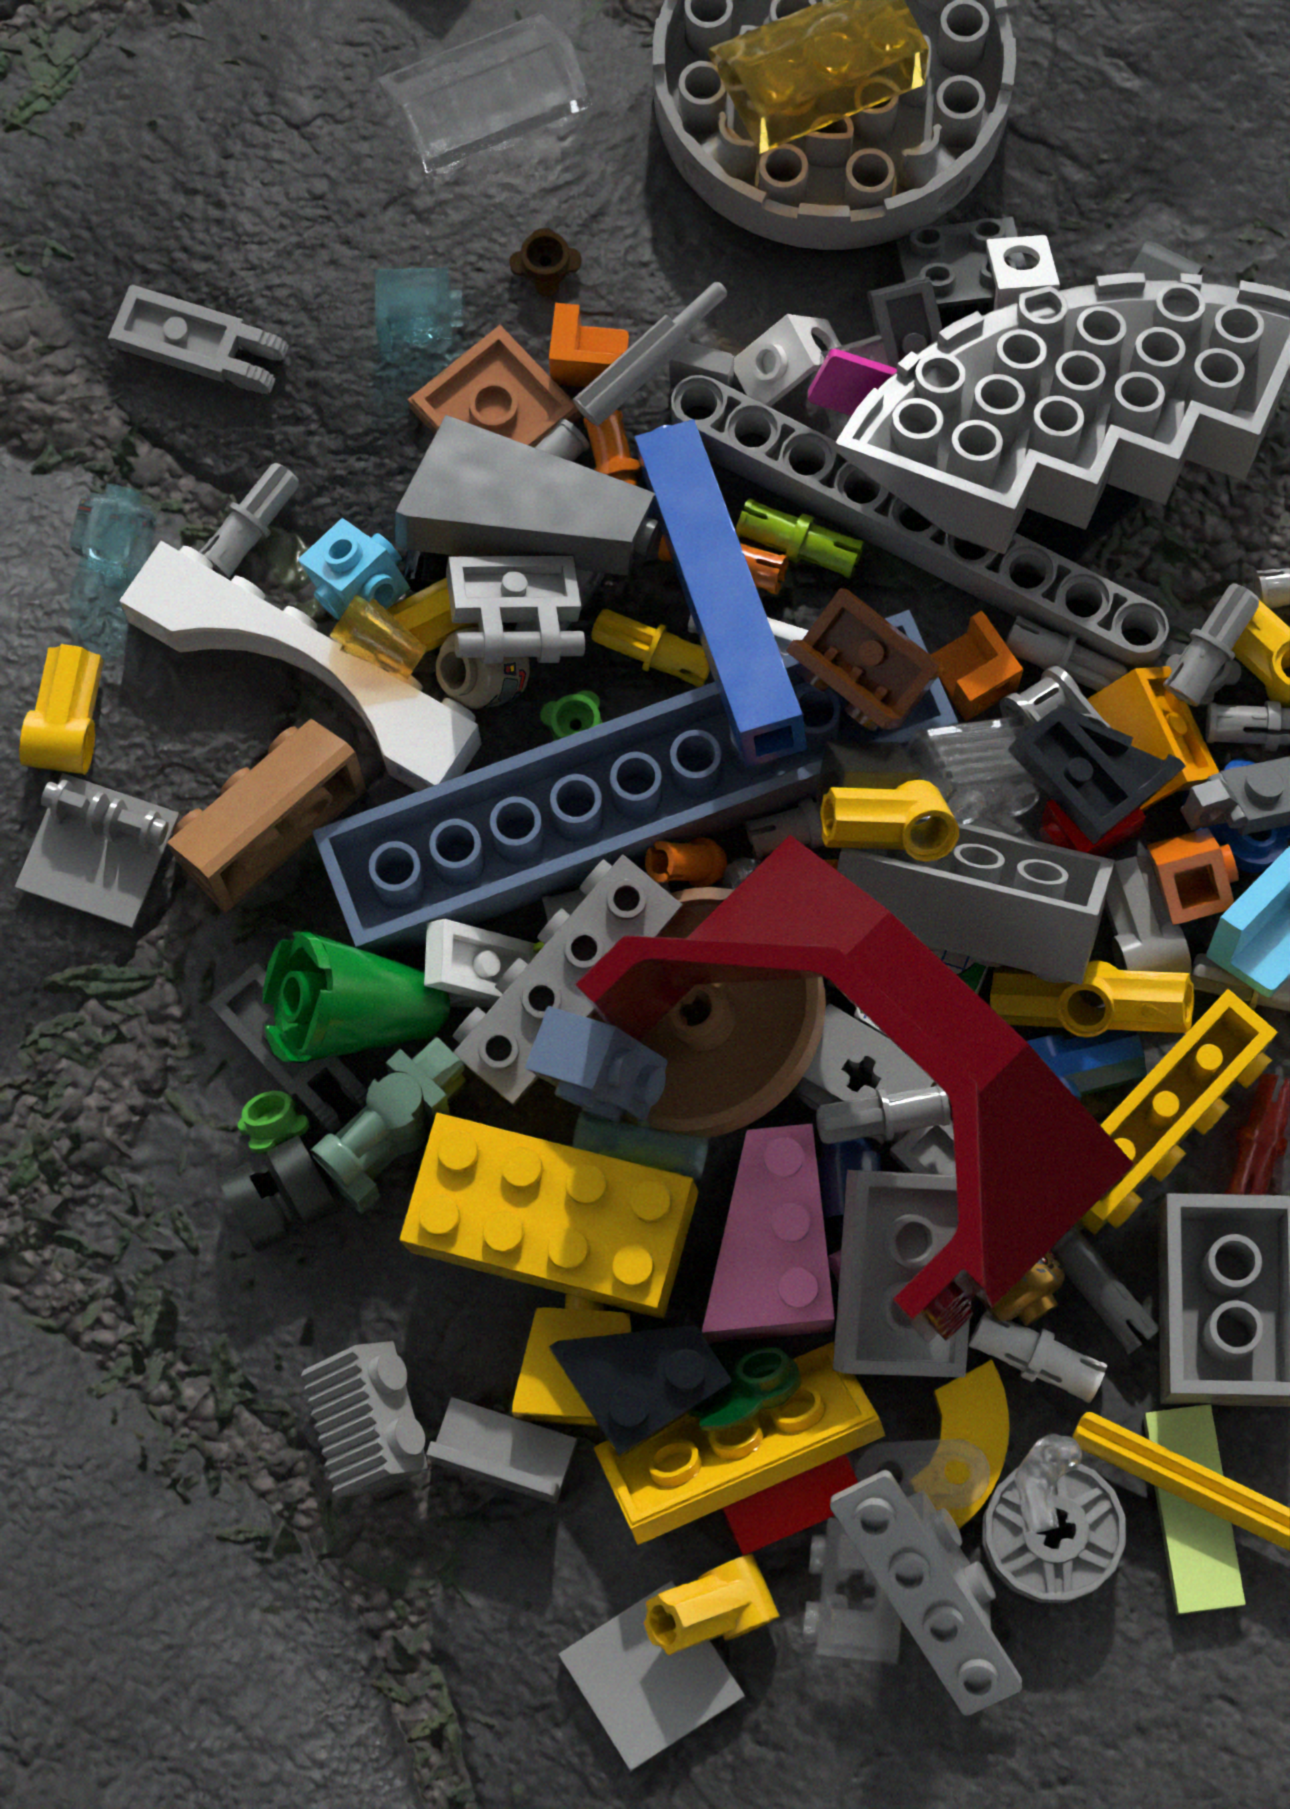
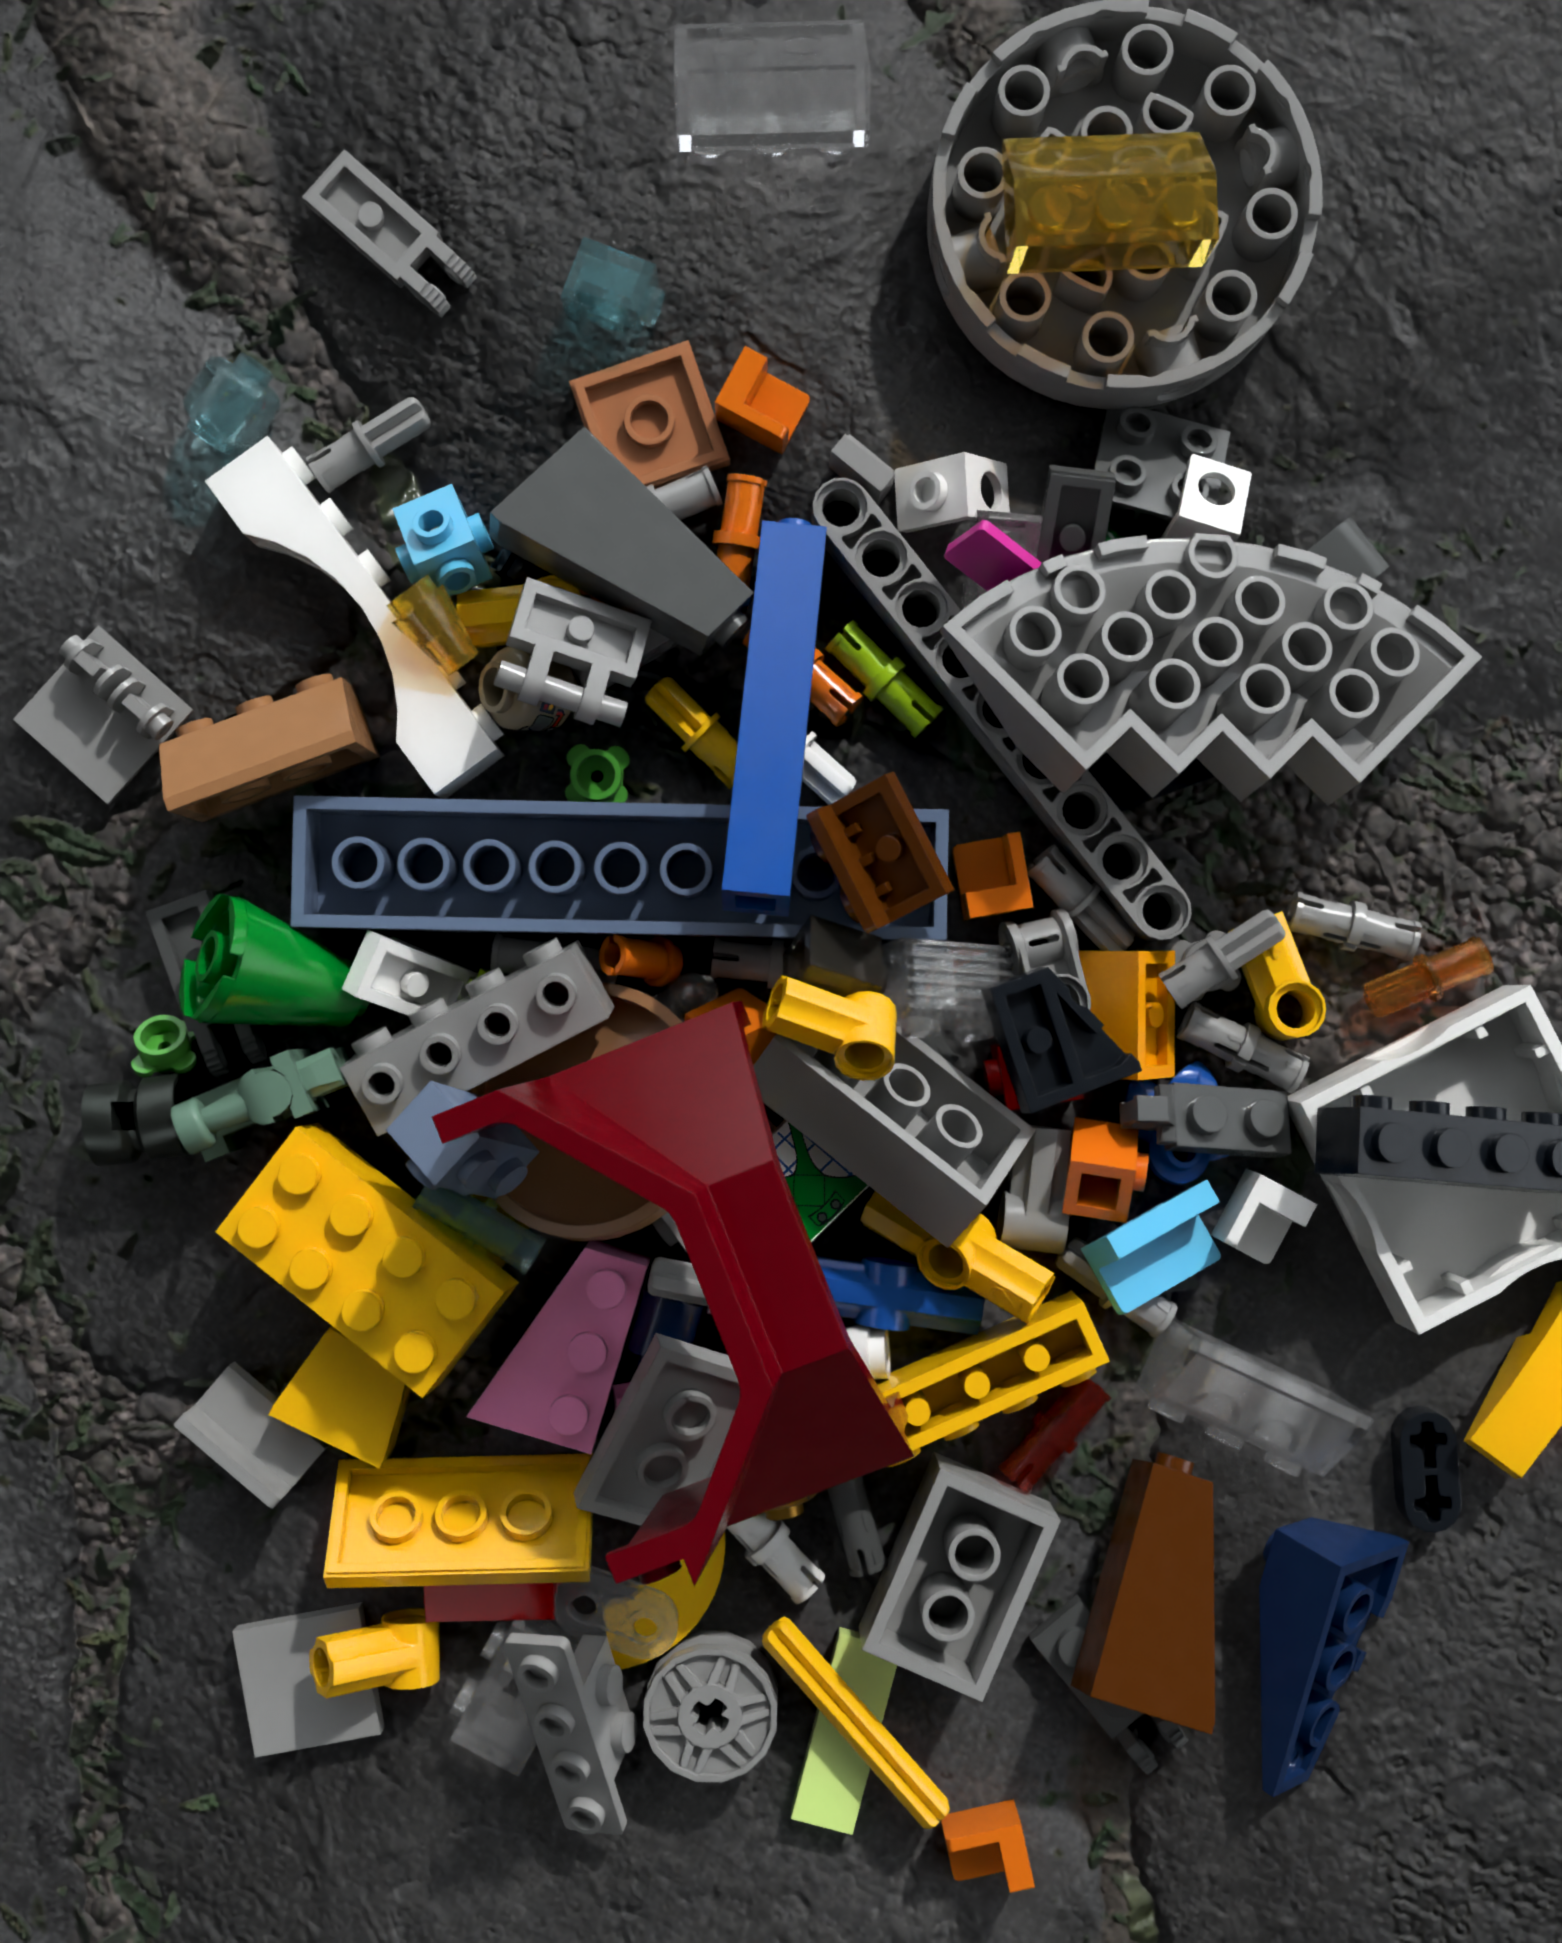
camera: 20 degrees right, 15 degrees up
yellow piece [19,644,104,775] -> none
light grey brick [301,1341,429,1498] -> none
dark brown plate [509,228,582,296] -> none
black wing [549,1325,732,1458] -> none
light grey axle [573,282,727,427] -> none
dark green plate [688,1340,801,1431] -> none
clear arm [1015,1434,1082,1533] -> none

